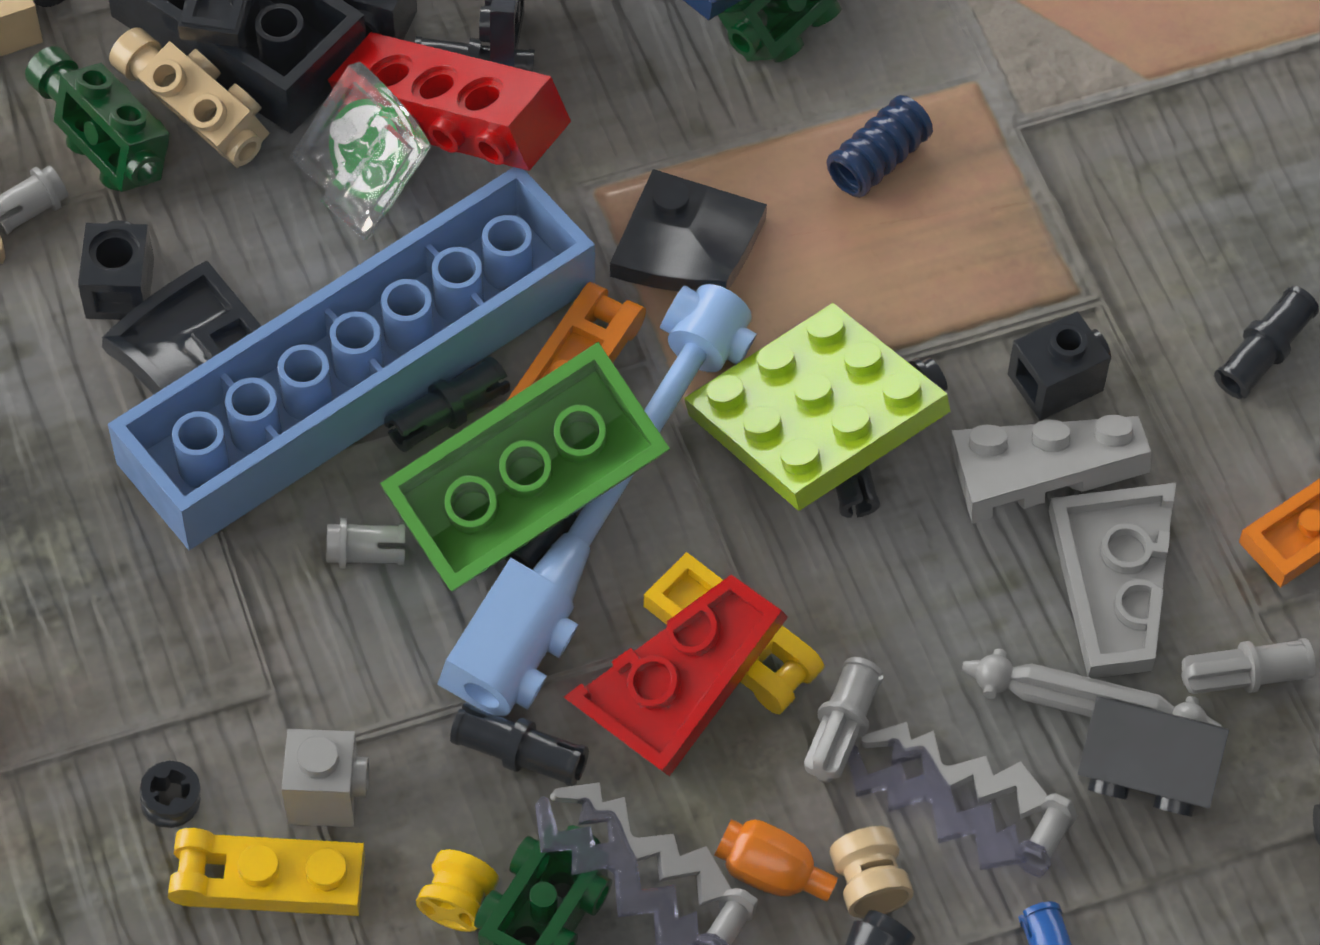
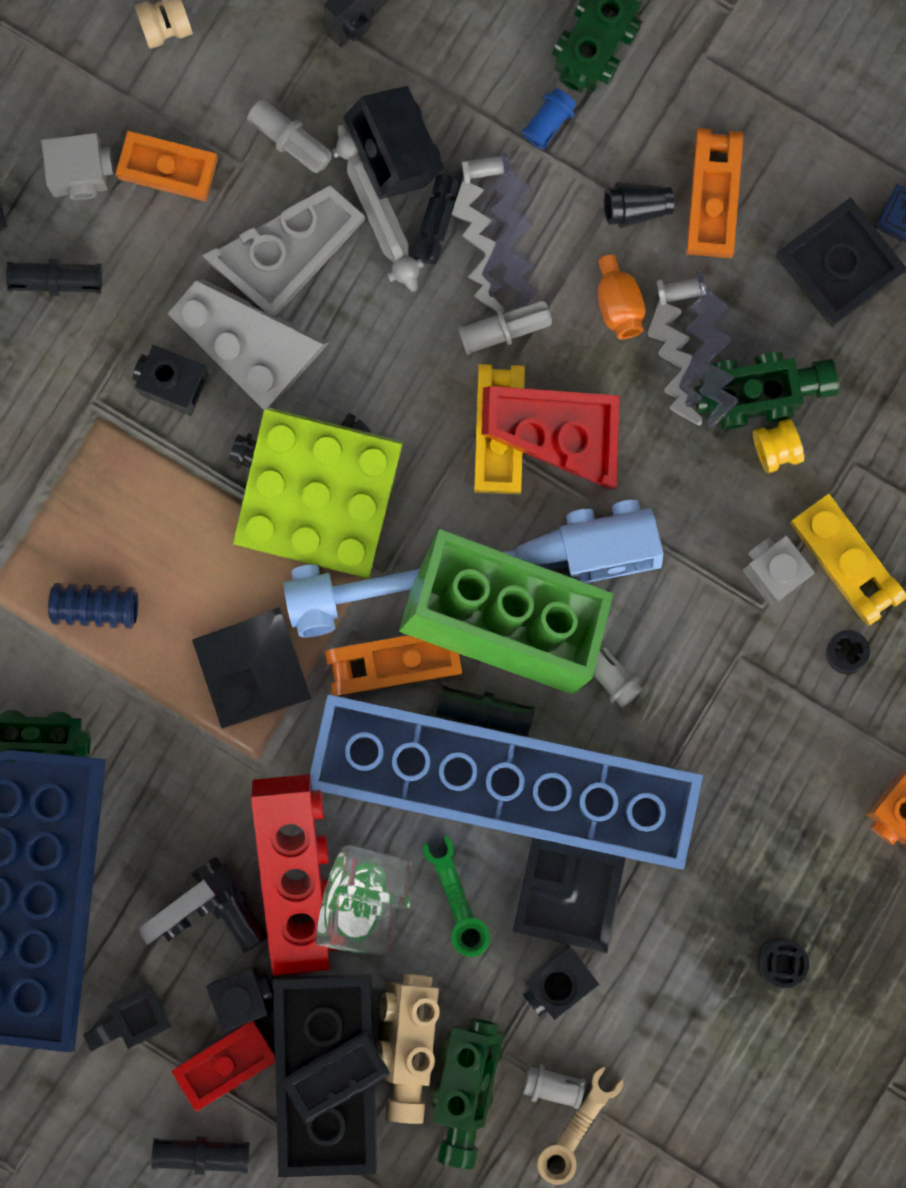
camera: 130 degrees left, 25 degrees up
black pin [450,703,589,786] -> none
tan wheel [829,826,914,918] -> none
none -> black axle [414,174,460,265]
none -> green brick [423,835,490,958]

